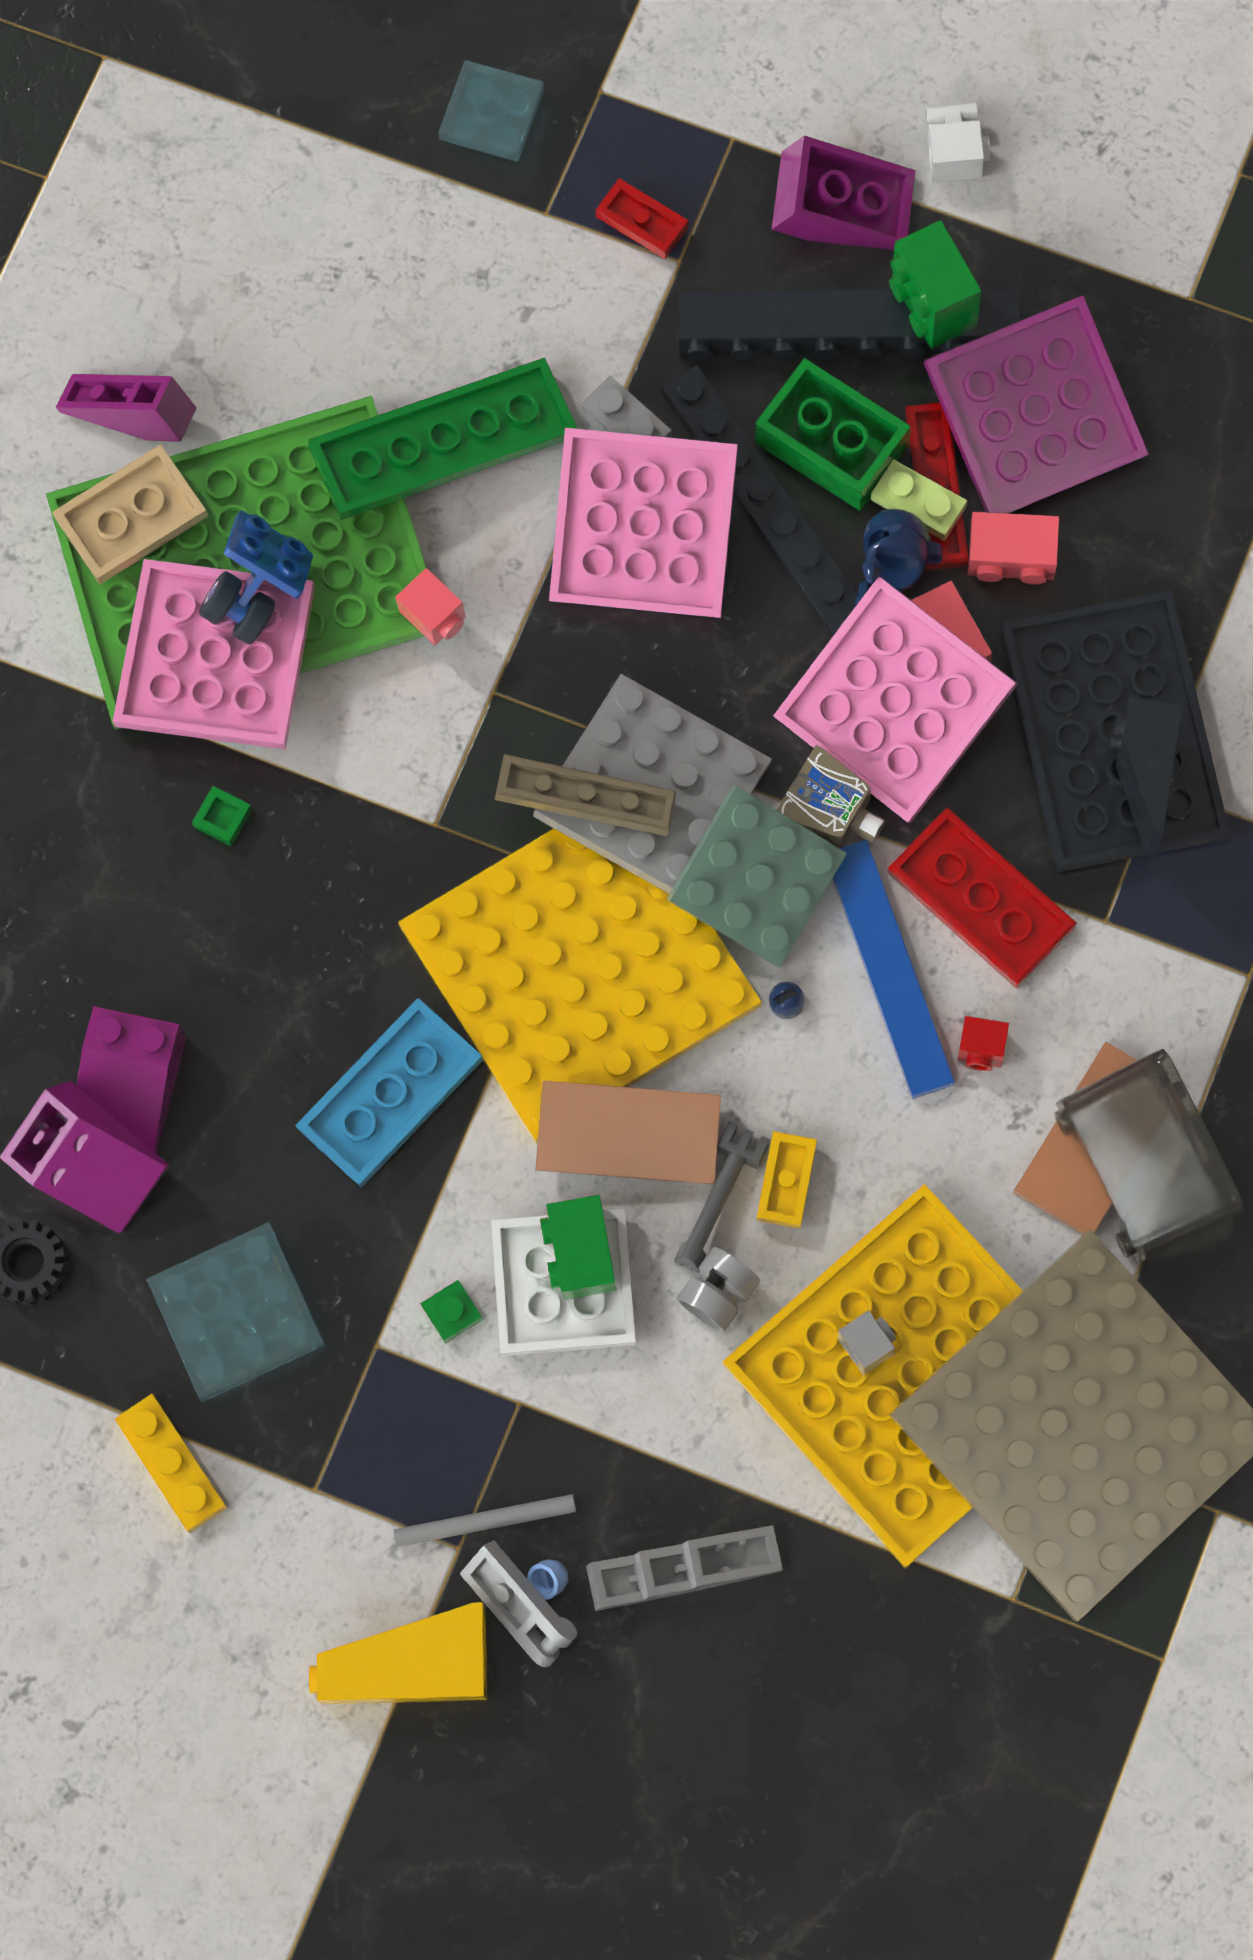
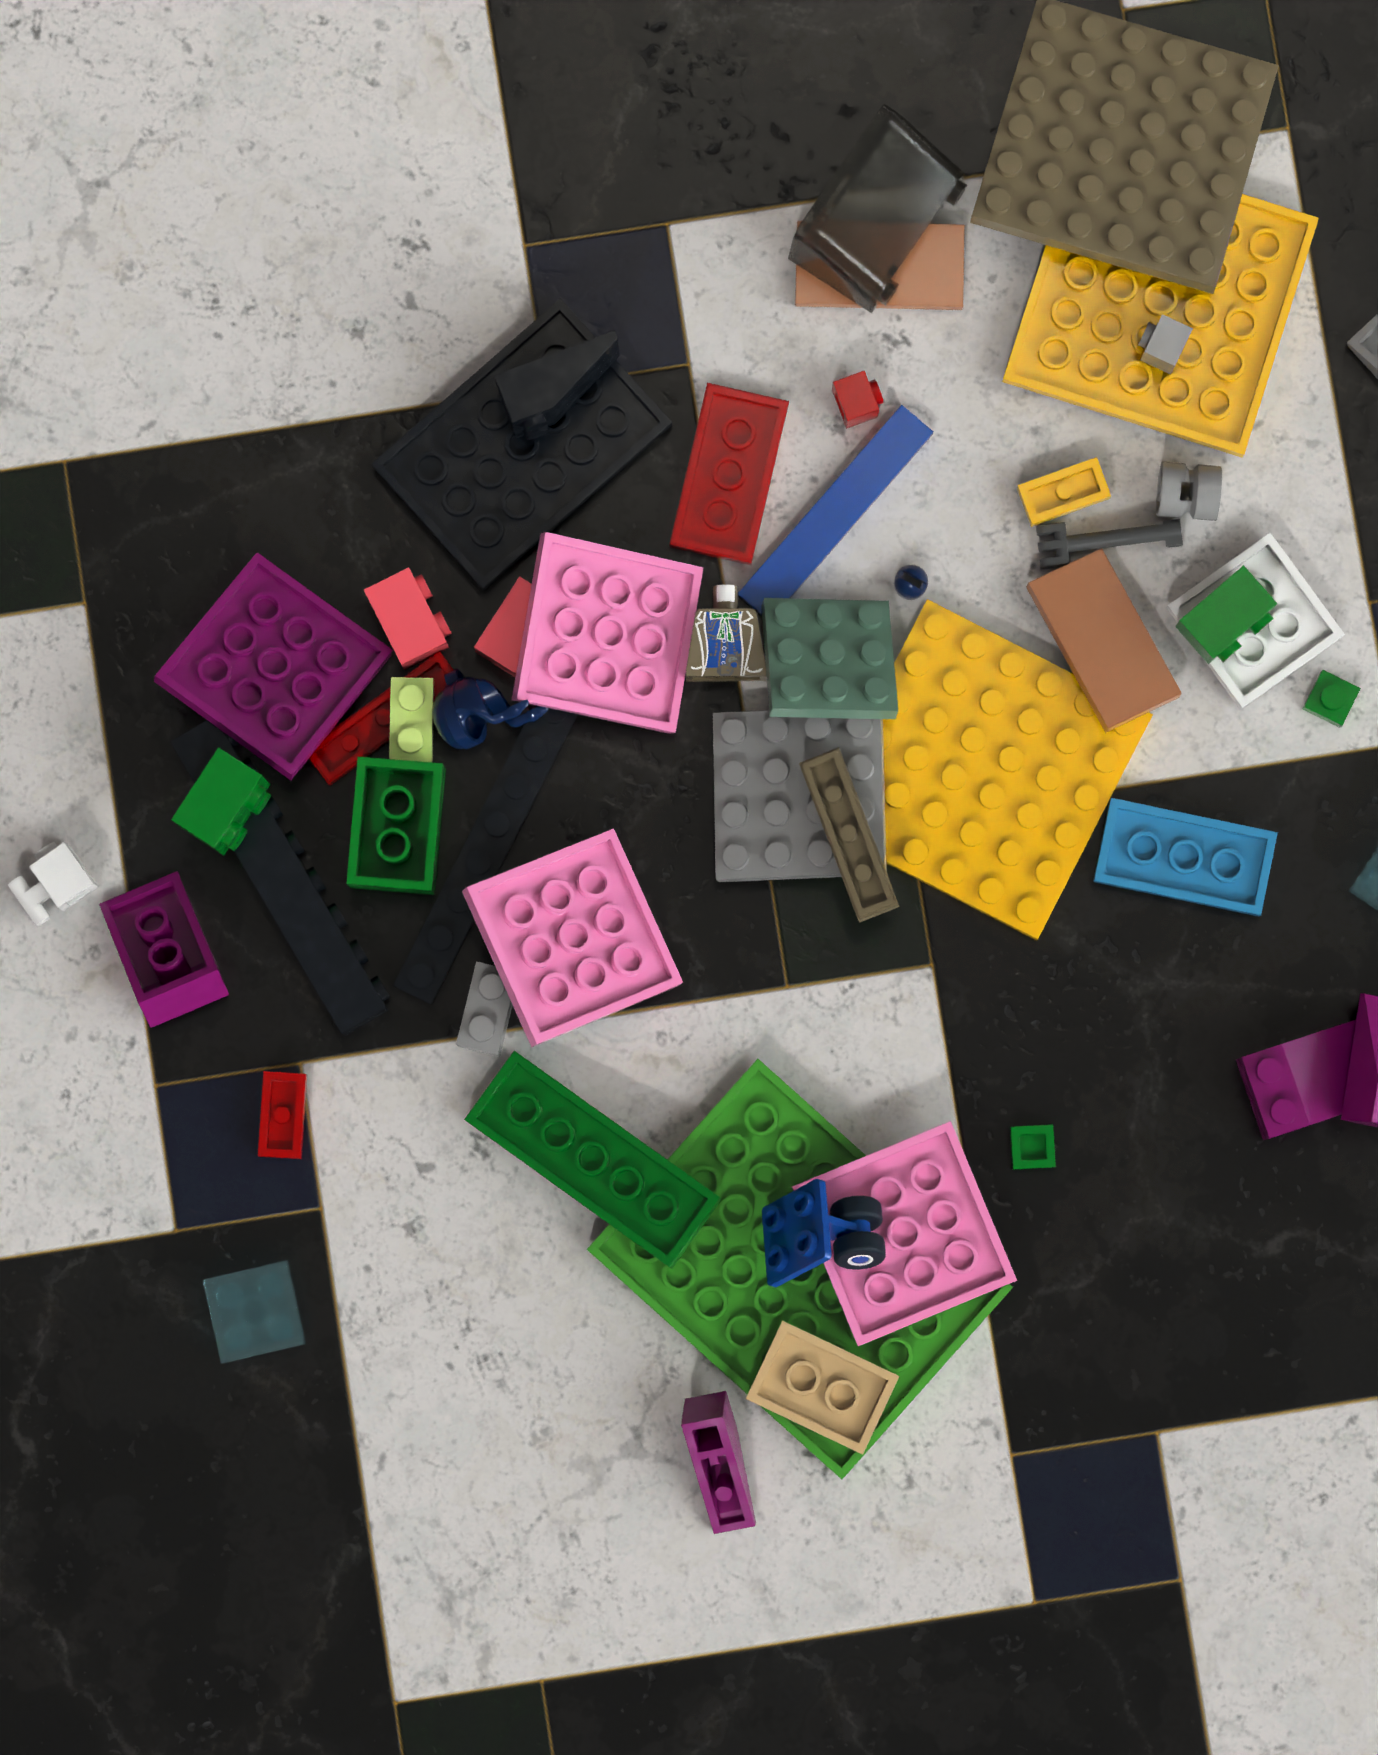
camera: 125 degrees left, 10 degrees up
coral brick [395,568,466,646] -> none

